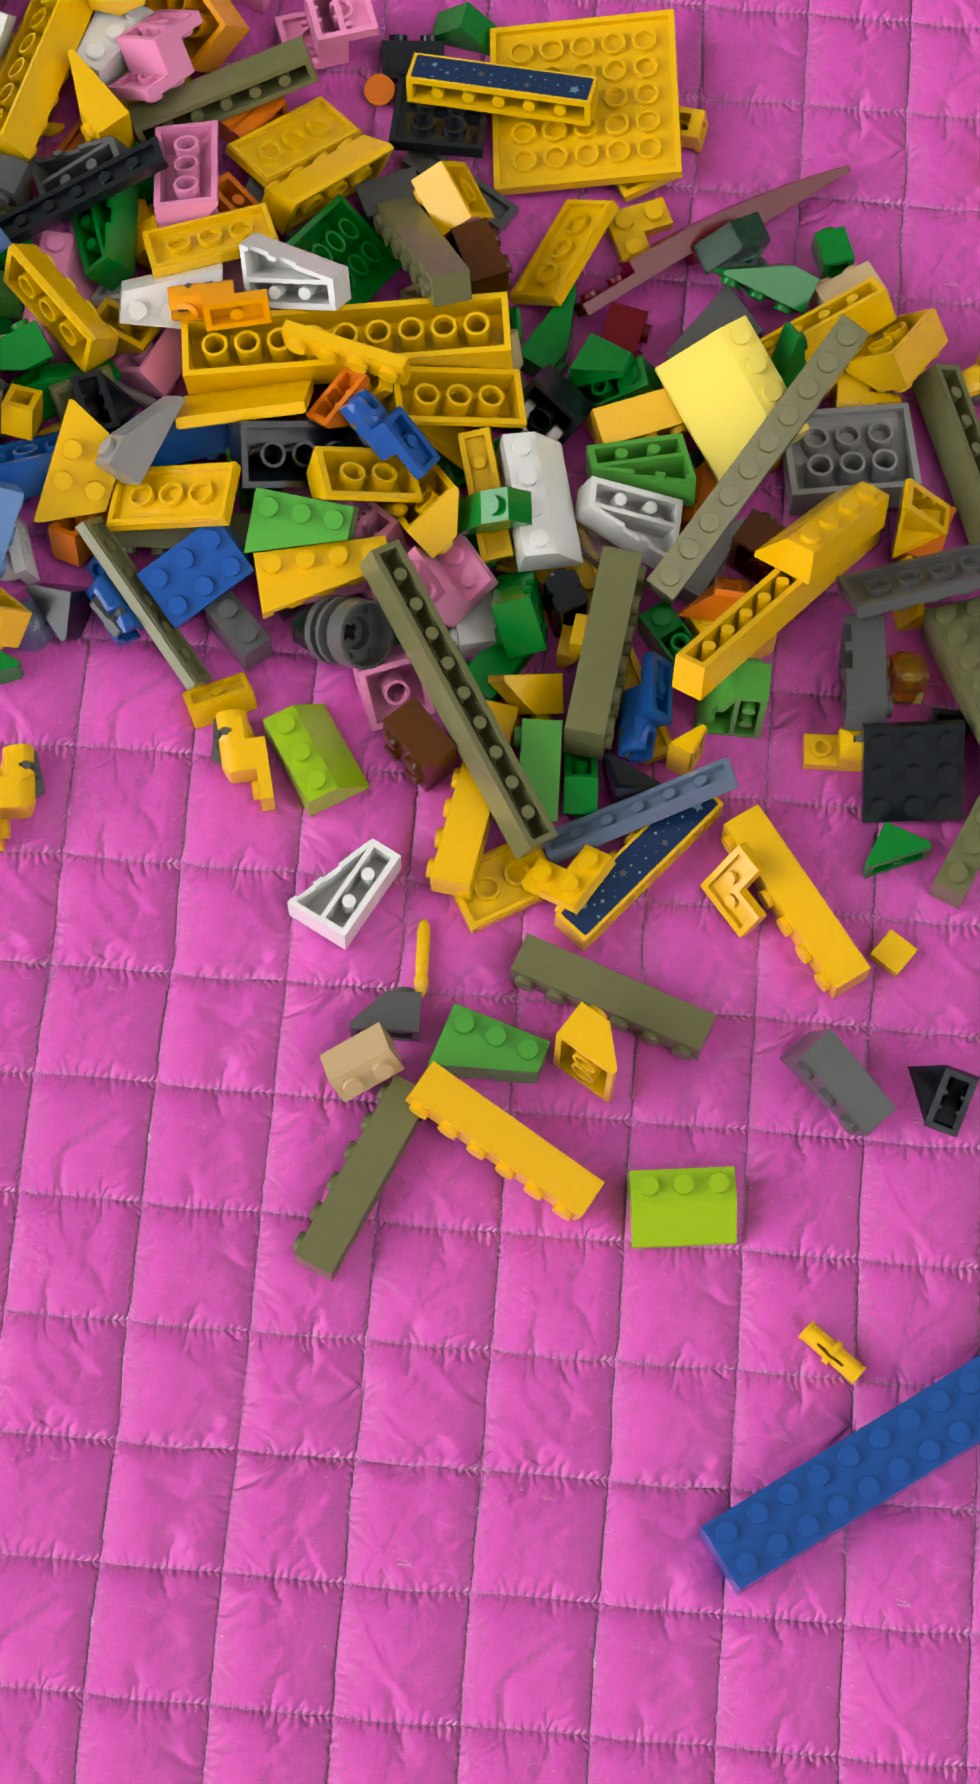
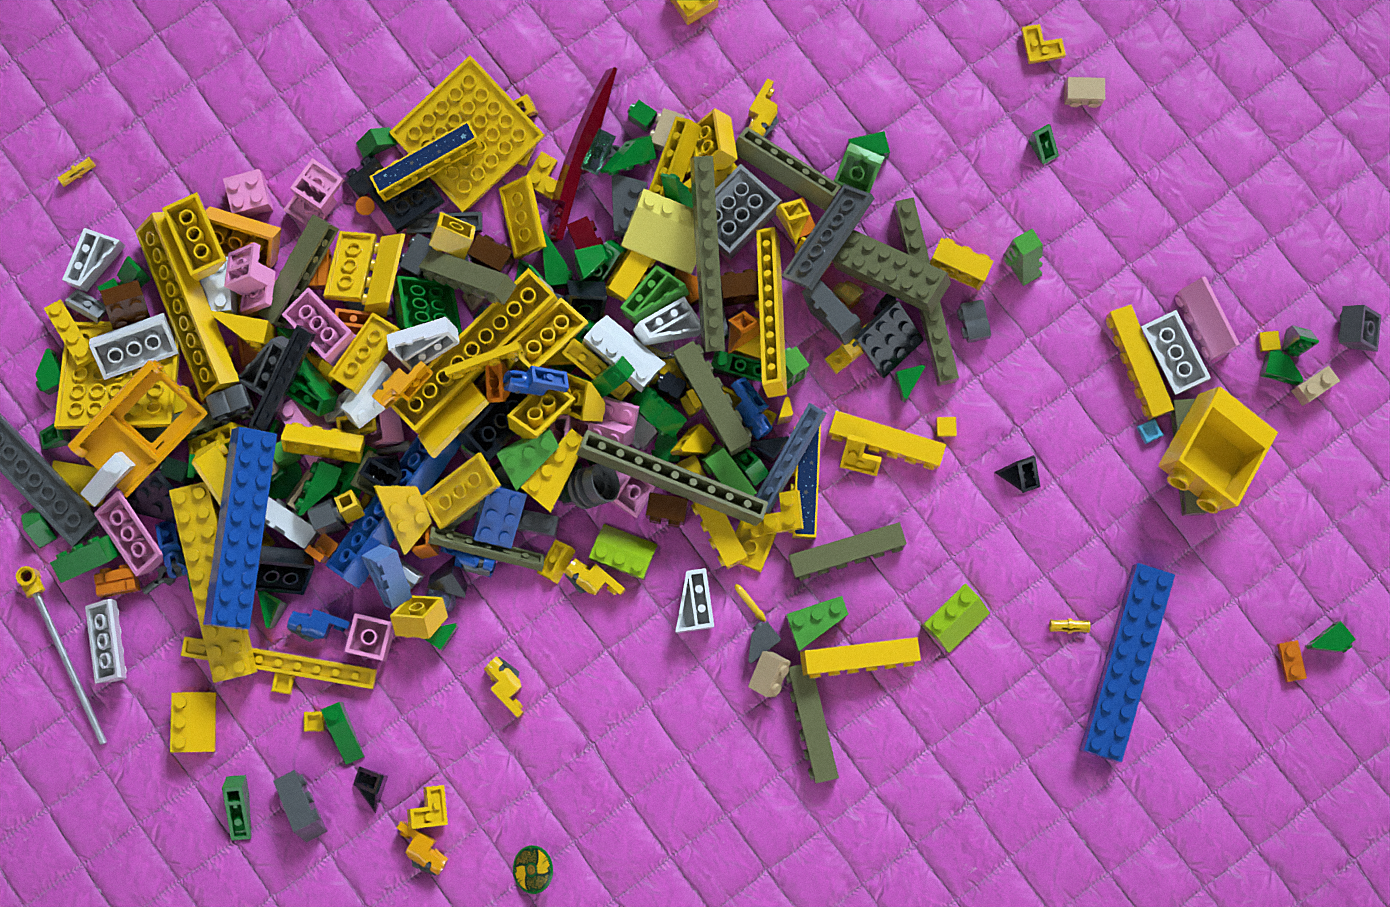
camera: 40 degrees left, 10 degrees up
light grey slope [94,396,185,485] -> none
yellow slope [553,1001,618,1103] -> none
yellow slope [754,481,890,585] -> none
dark grey wedge [779,1028,896,1136] -> none

